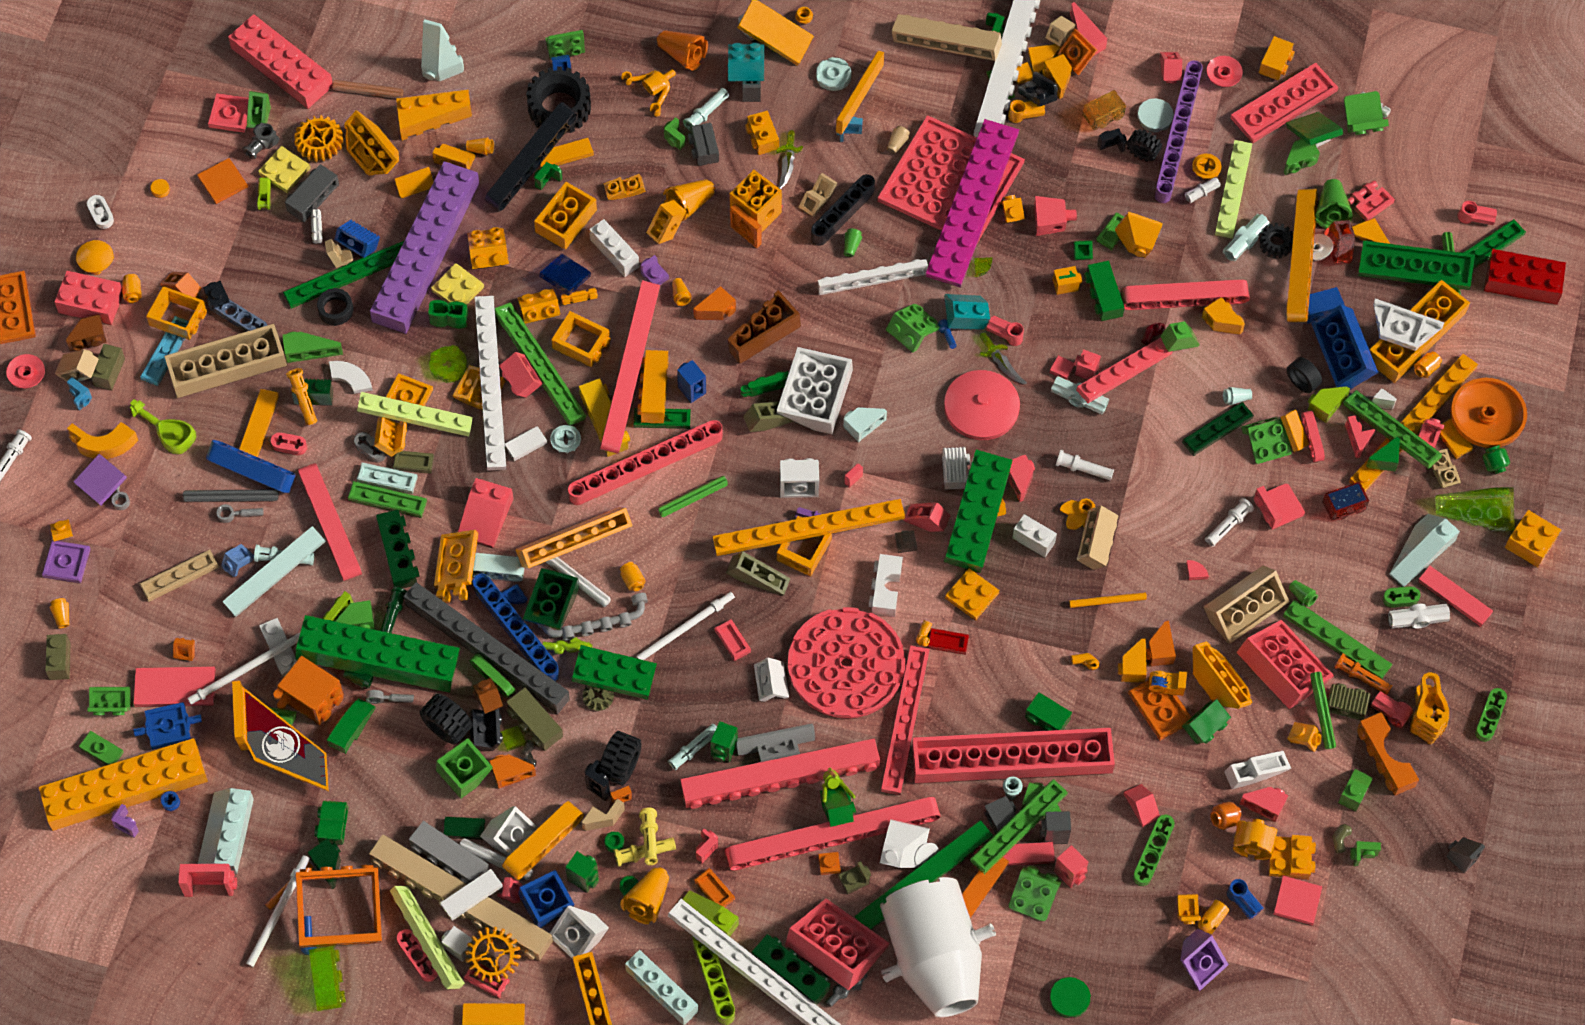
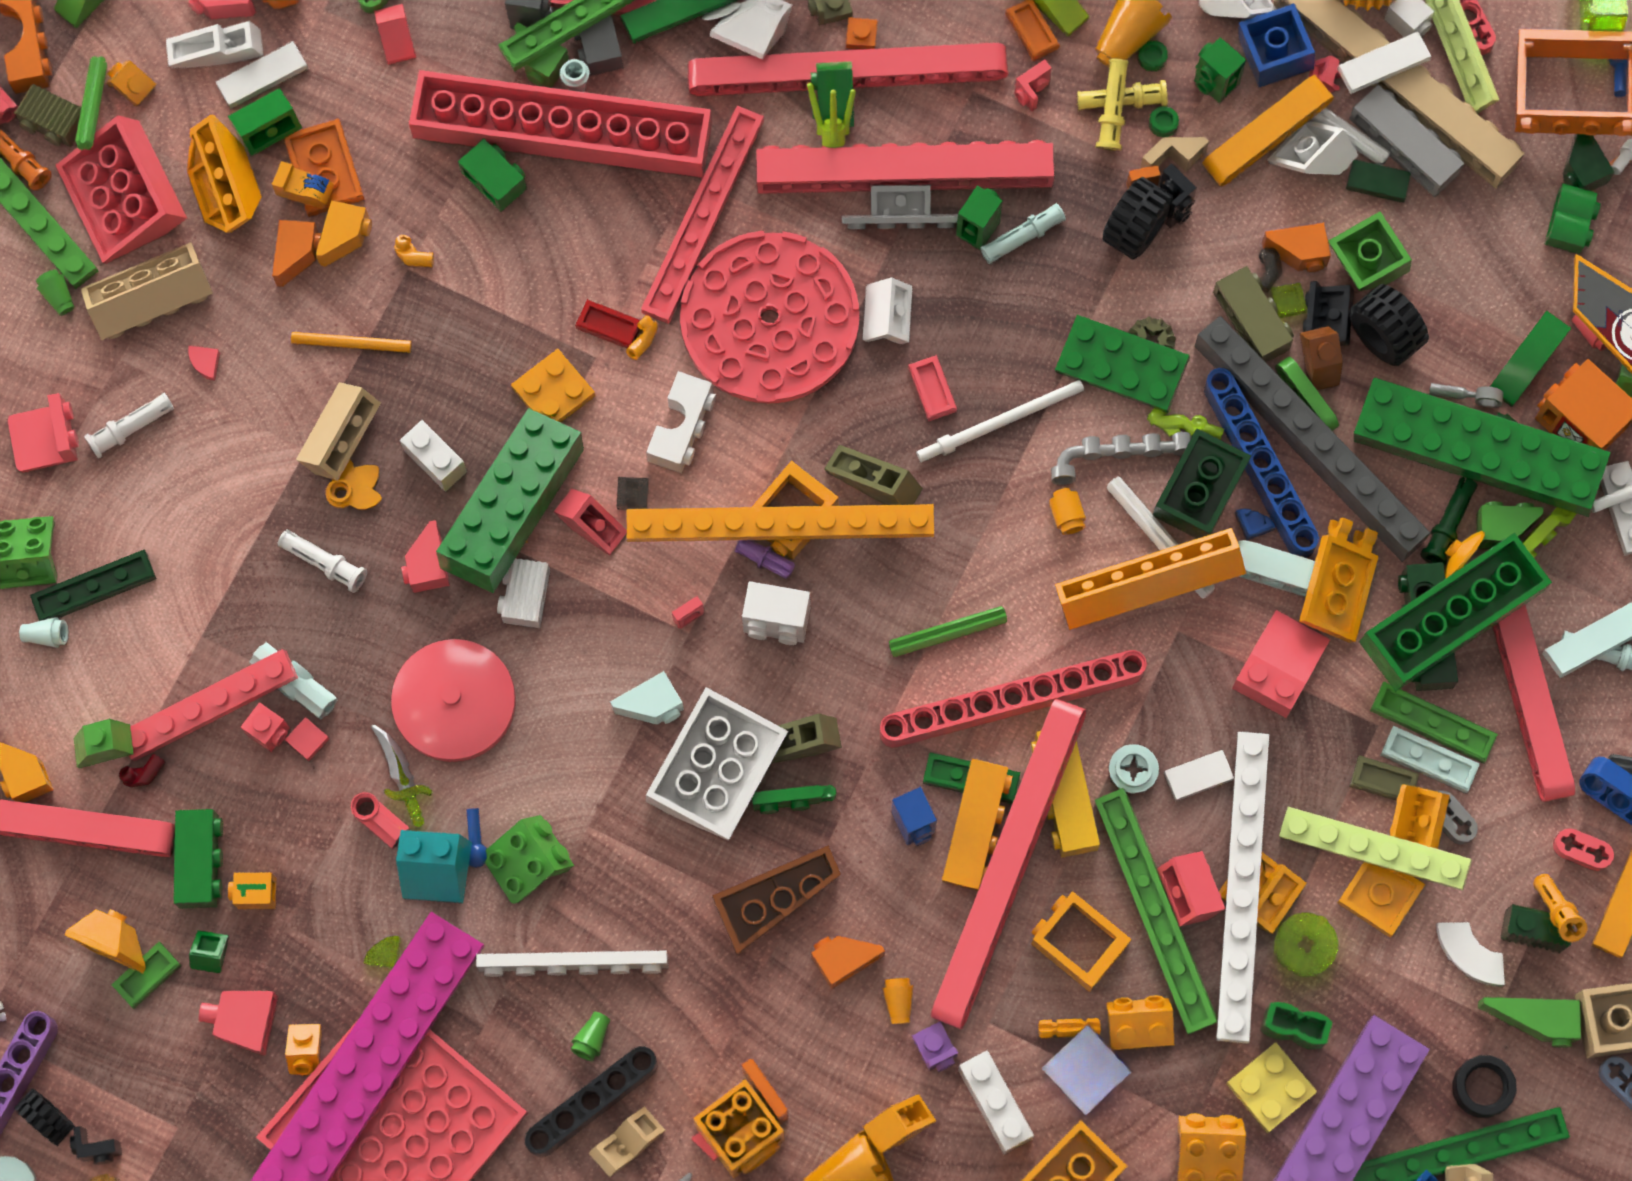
camera: 165 degrees left, 10 degrees up
none -> white tile [216,42,308,109]
none -> green brick [1359,532,1552,692]
none -> light orange dish [1444,531,1485,579]

